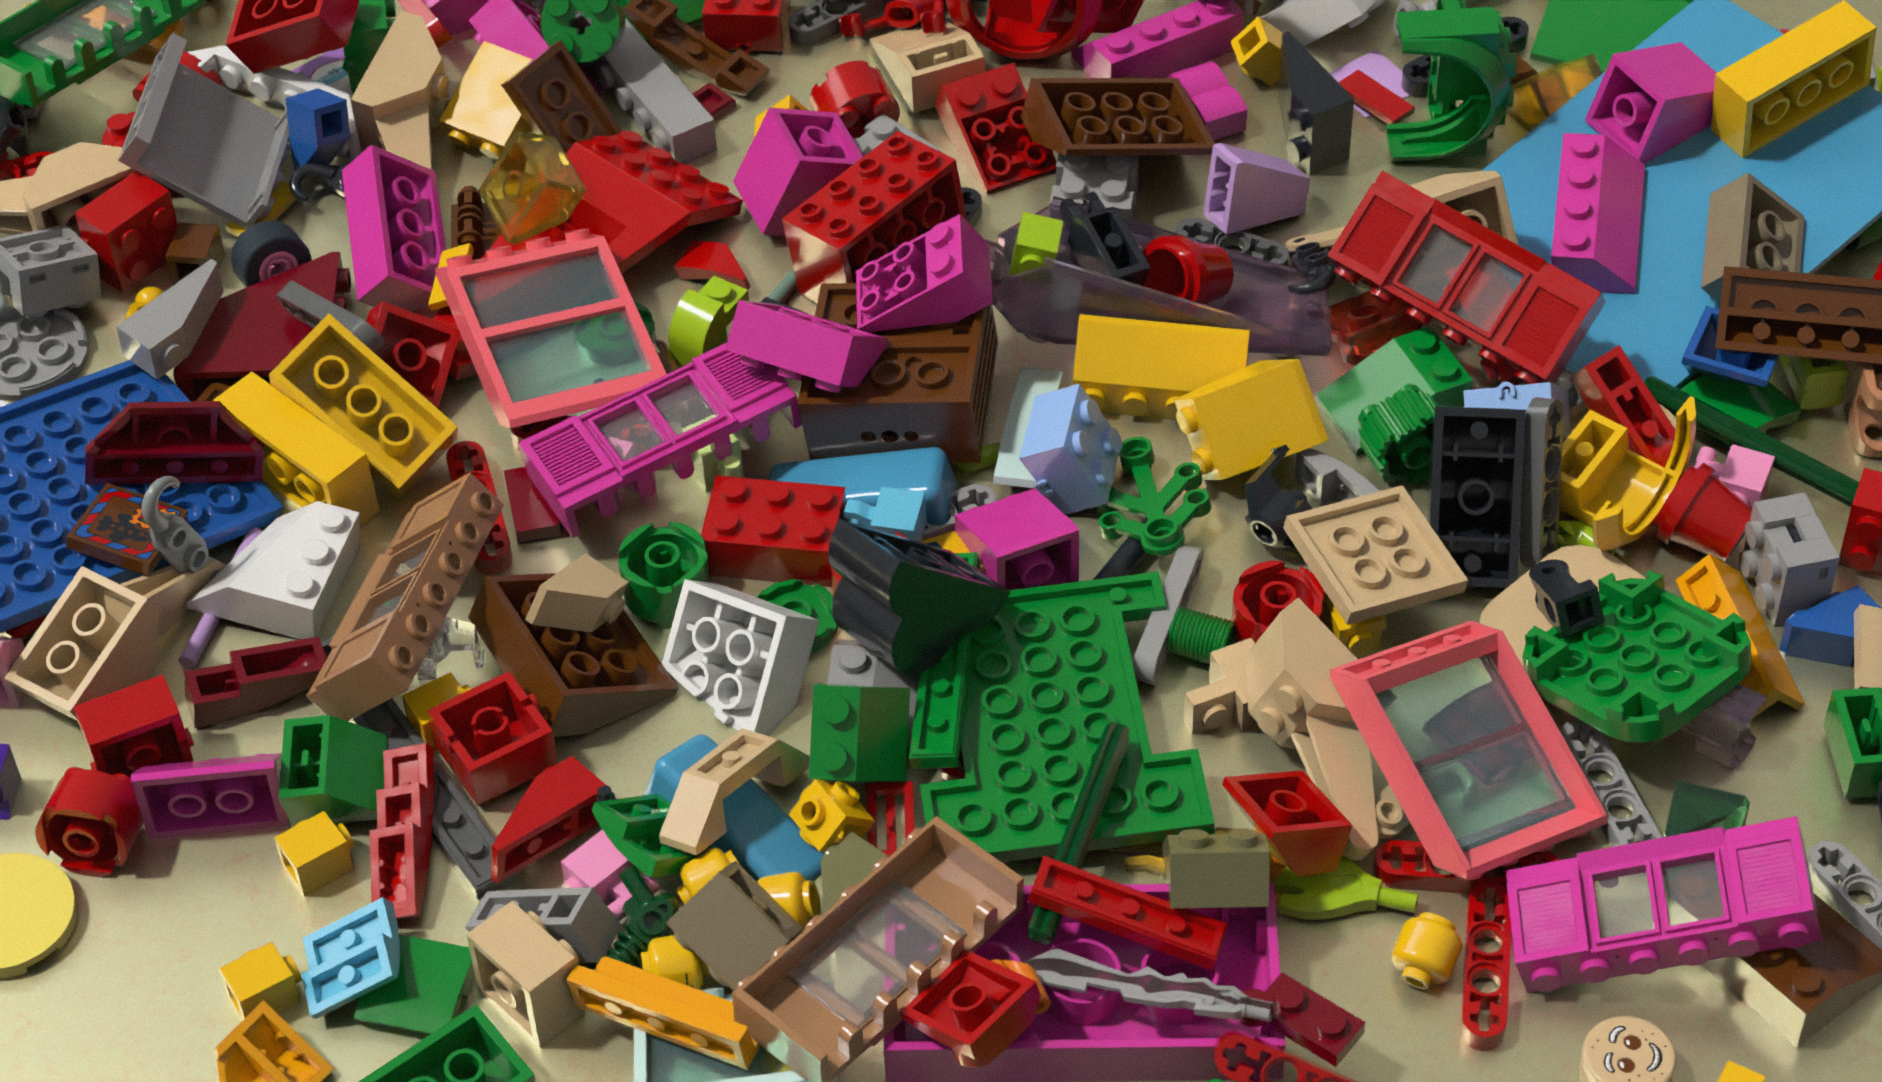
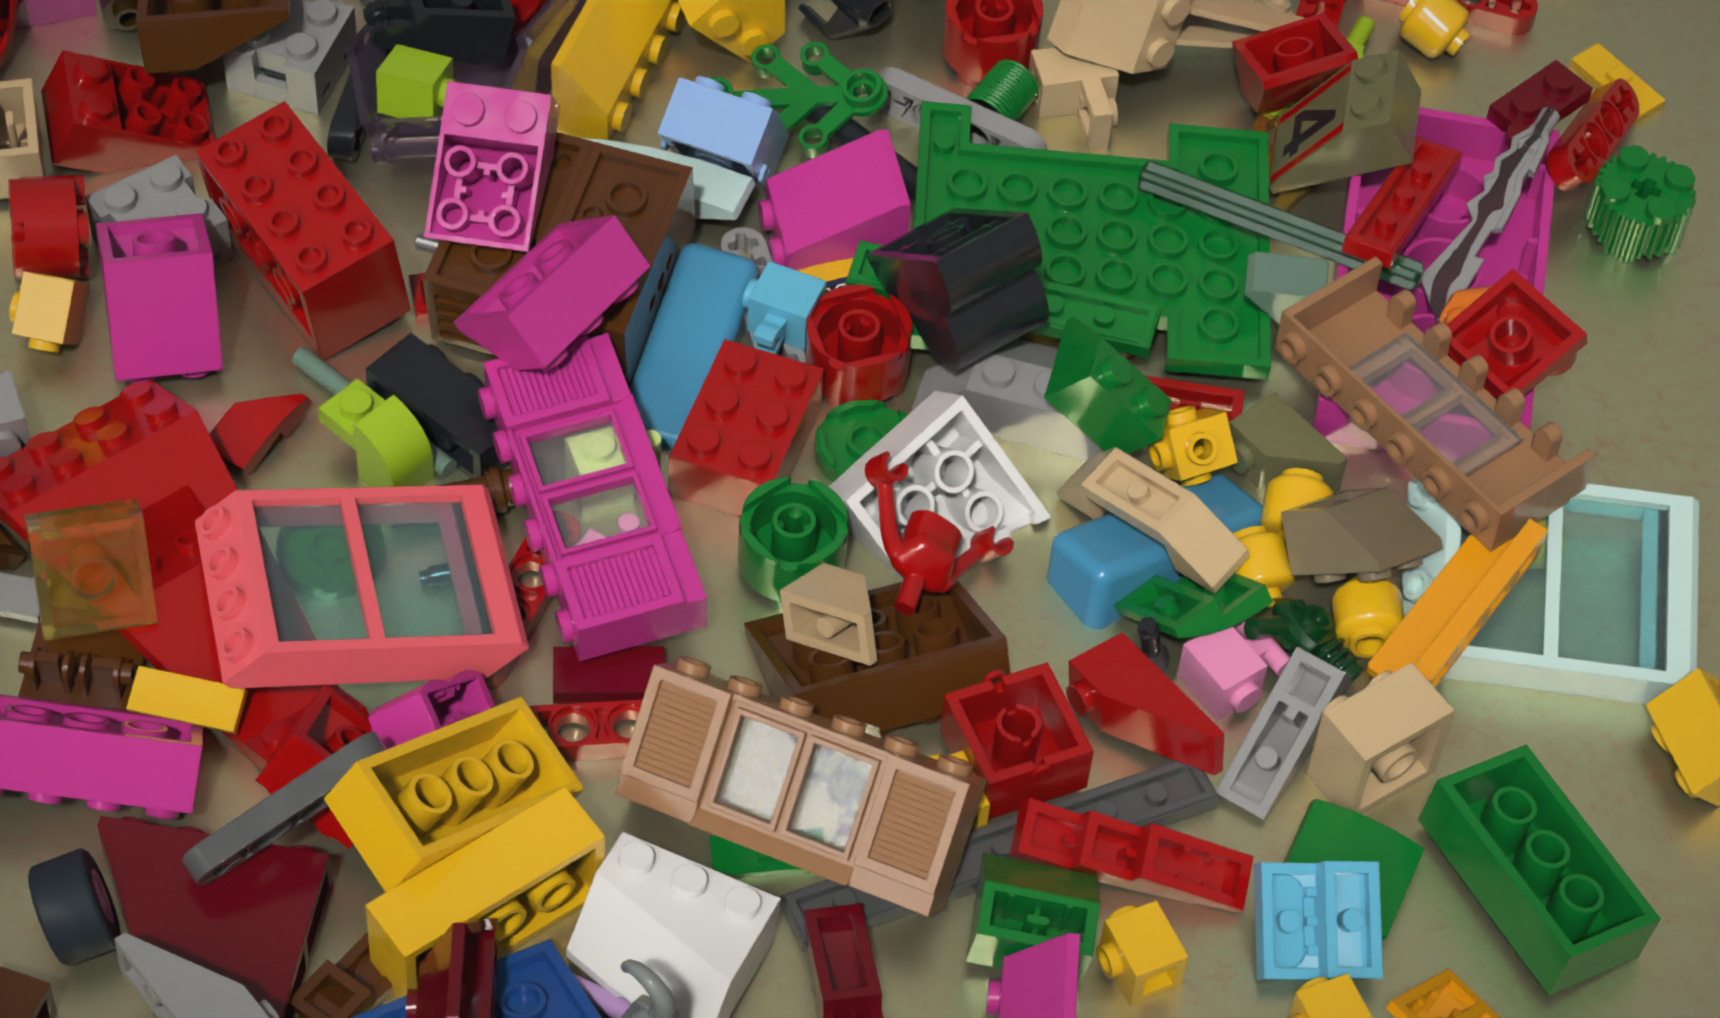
camera: 85 degrees left, 5 degrees up
none -> dark pink brick [368,670,495,749]
none -> red piece [864,451,1014,615]
none -> sand green slope [1245,251,1329,324]

